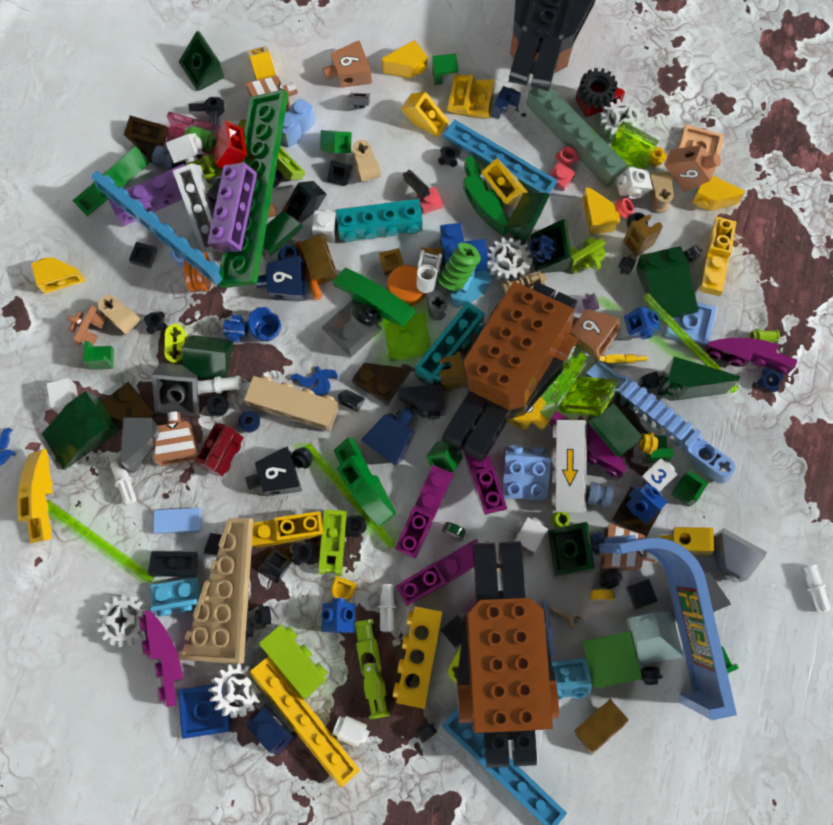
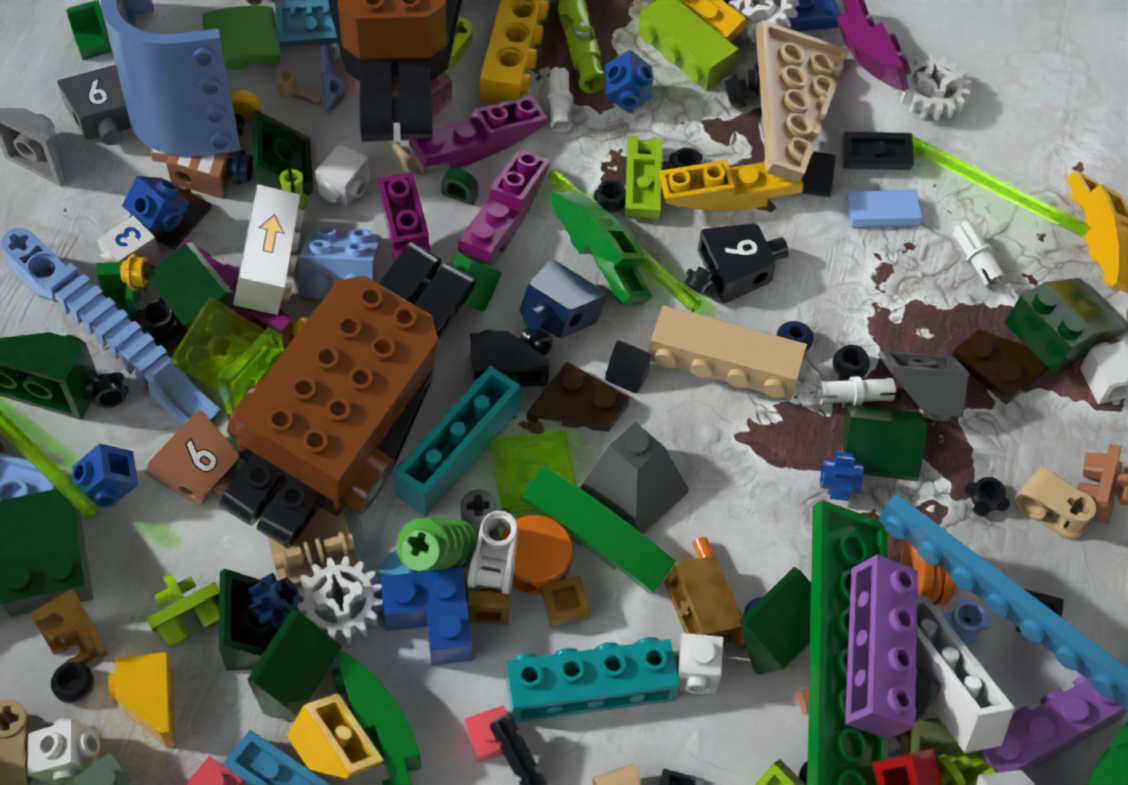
camera: 175 degrees right, 15 degrees down
green panel [83,341,114,370] -> none
dark grey slope [120,418,159,473] -> none
medium azure bracket [149,577,200,617] -> none
nougat torso [154,412,200,466] -> none
neon yellow beam [165,324,187,365] -> none
dark red brick [194,423,244,477] -> none
blue hair [248,307,282,342] -> none
dark blue torso [256,256,306,301] -> none
black slope [259,548,292,583] -> none
black slope [281,181,327,223] -> none
blue piece [291,366,338,397] -> none
yellow tile [331,576,358,602] -> none
black plate [358,307,380,327] -> none
pearl gold hinge [439,352,466,392] -> none
black plate [440,615,464,649] -> none
clear purple plate [582,293,599,311] -> none
sand blue wheel [586,482,614,509] -> none
yellow hand [599,354,648,363] -> none
coral plate [615,198,634,219] -> none
black plate [618,255,637,275] -> none
black plate [640,666,663,685] -> none
yellow torso [658,527,714,558] -> none
green panel [671,471,708,507] -> none

